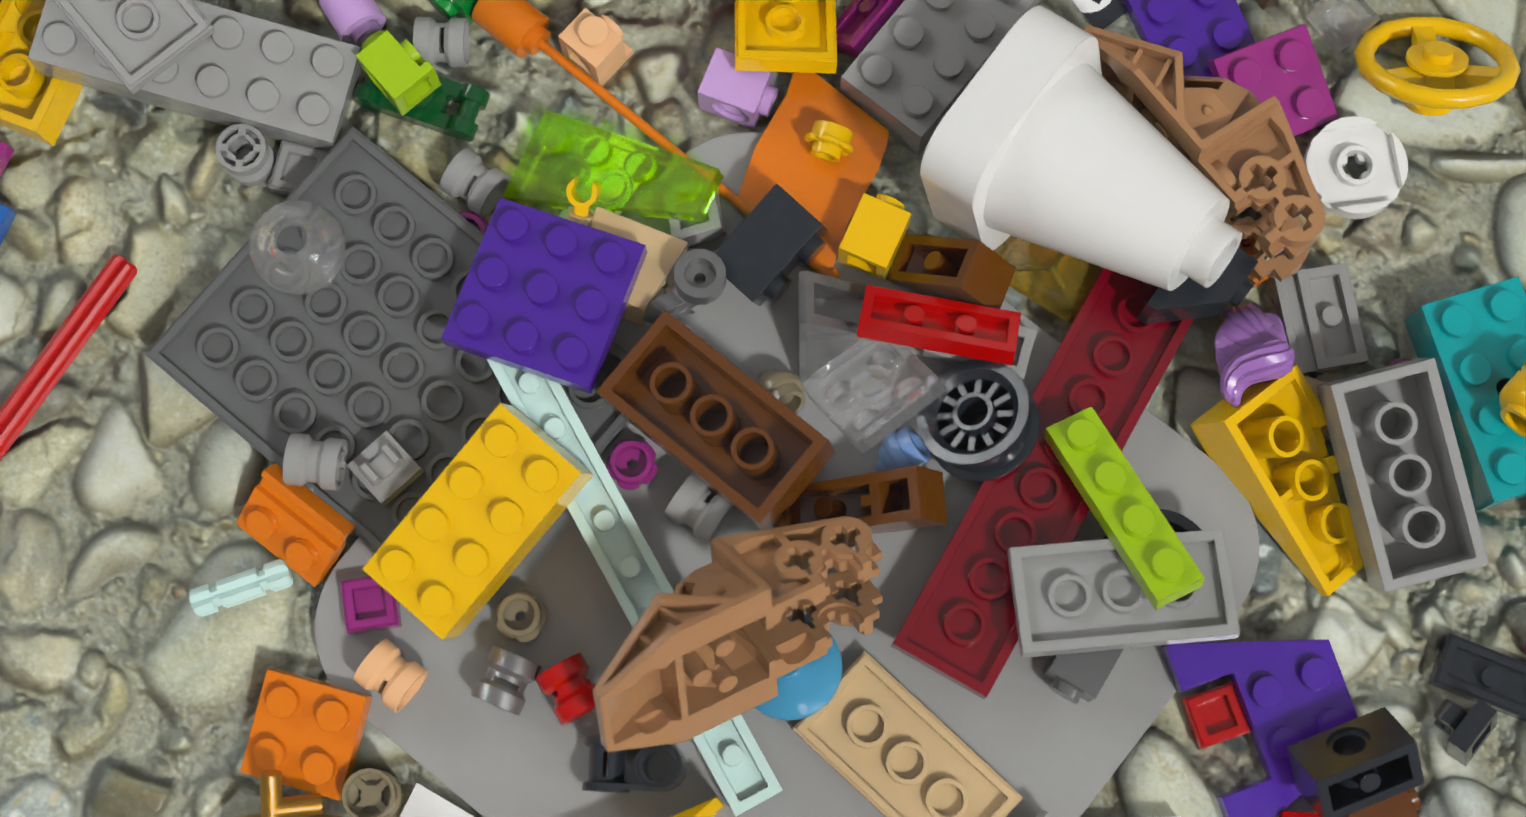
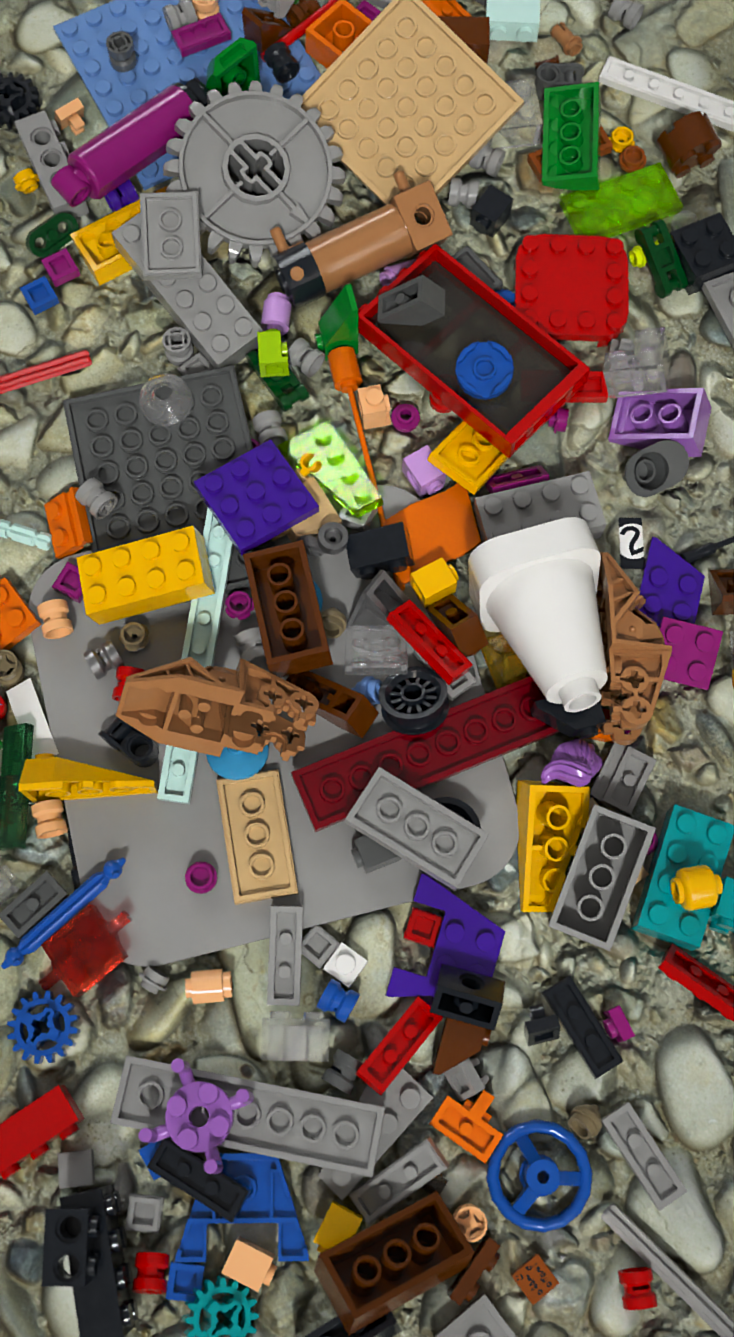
camera: 35 degrees right, 5 degrees down
light grey tile [347,430,424,507] -> none
yellow plate [804,120,853,162] -> none
lime plate [1044,406,1205,610] -> none
white plate [1303,116,1408,219] -> none
none -> magenta plate [391,404,420,433]

